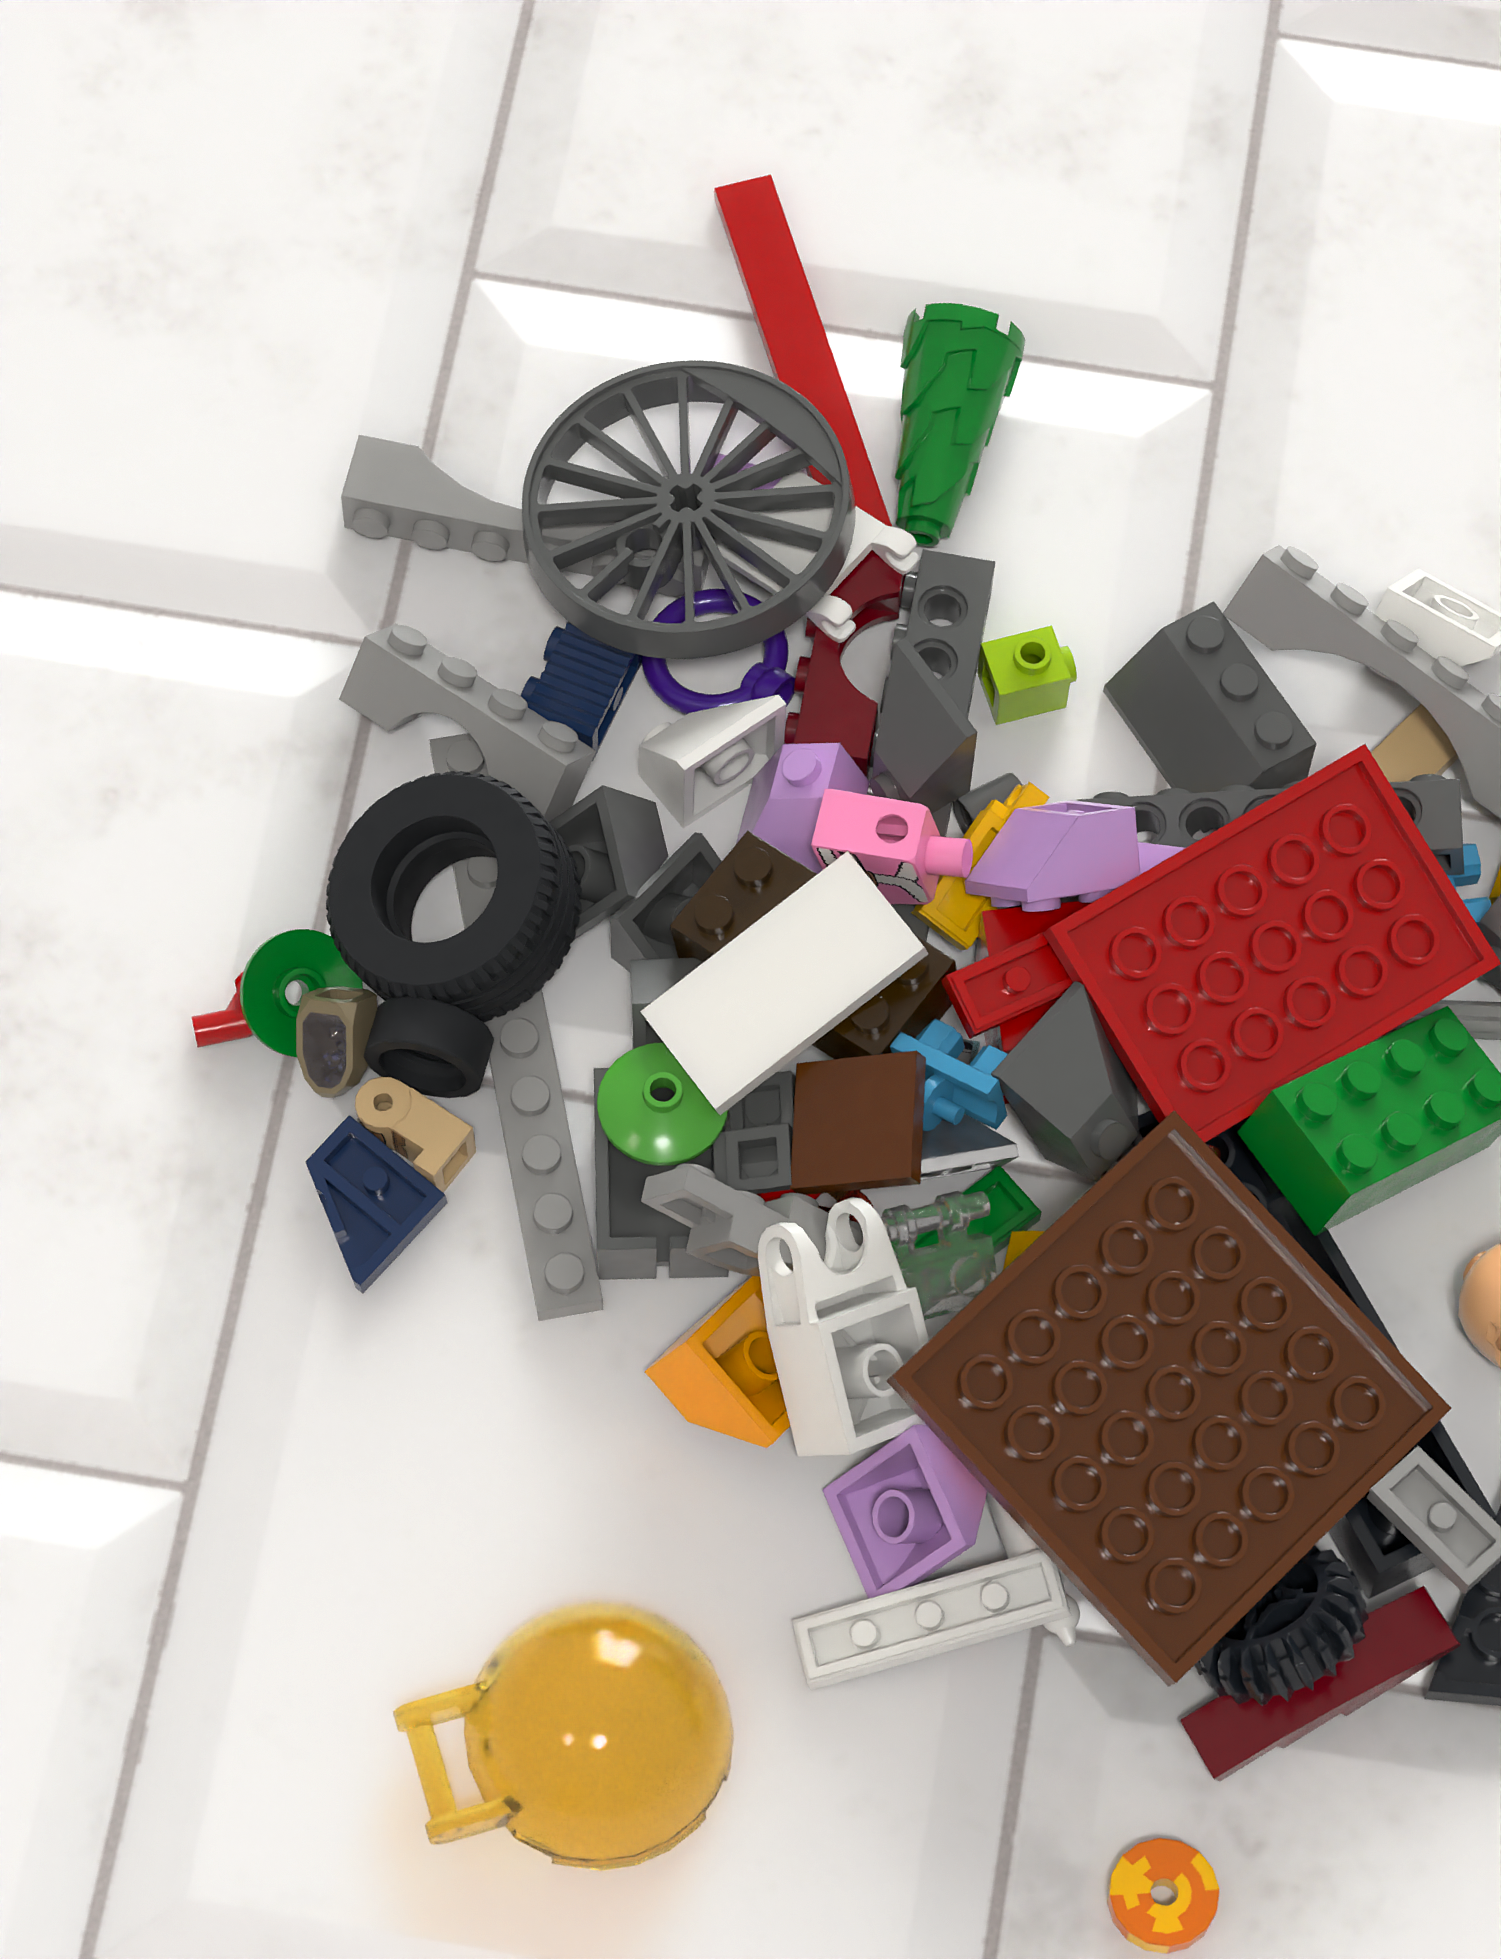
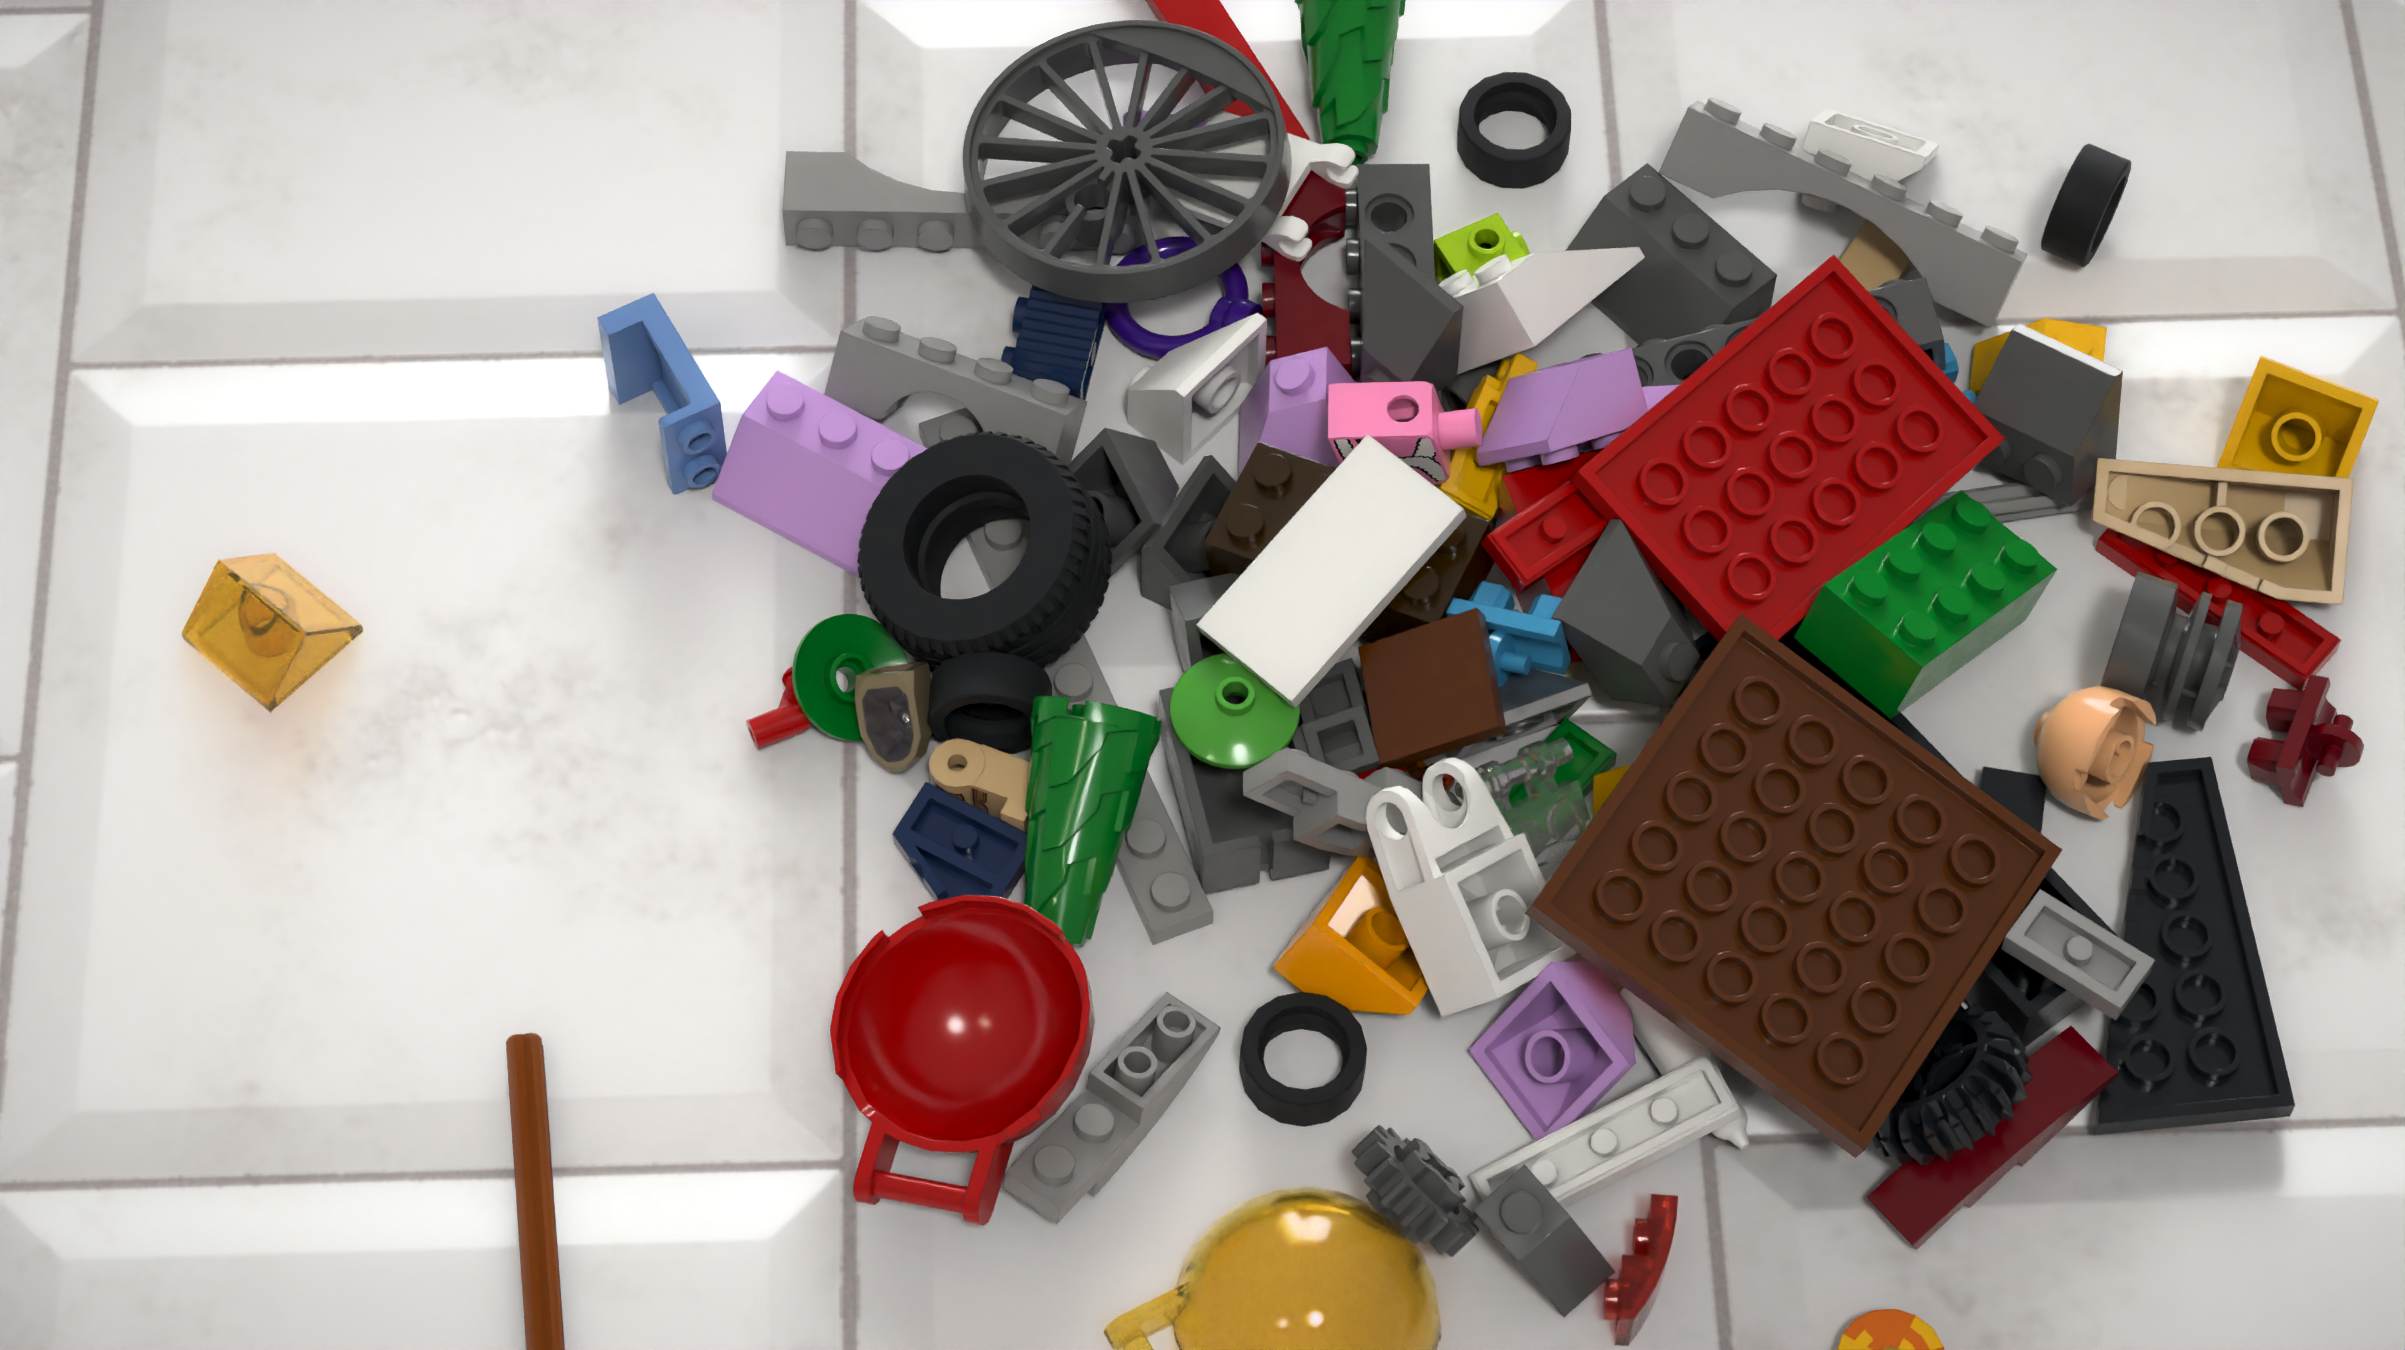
camera: 10 degrees left, 5 degrees down
none -> medium blue panel [597,293,727,494]
none -> lavender slope [712,370,927,578]
none -> red windscreen [830,895,1095,1226]
none -> light grey slope [1003,992,1221,1224]
none -> green cone [1024,696,1163,949]
none -> black tyre [1239,992,1367,1127]
none -> dark grey gear [1351,1125,1479,1257]
none -> white slope [1438,247,1645,374]
none -> black tyre [1457,72,1571,188]
none -> dark grey slope [1473,1164,1615,1317]
none -> clear red slope [1603,1194,1678,1346]
none -> black tile [1979,766,2046,833]

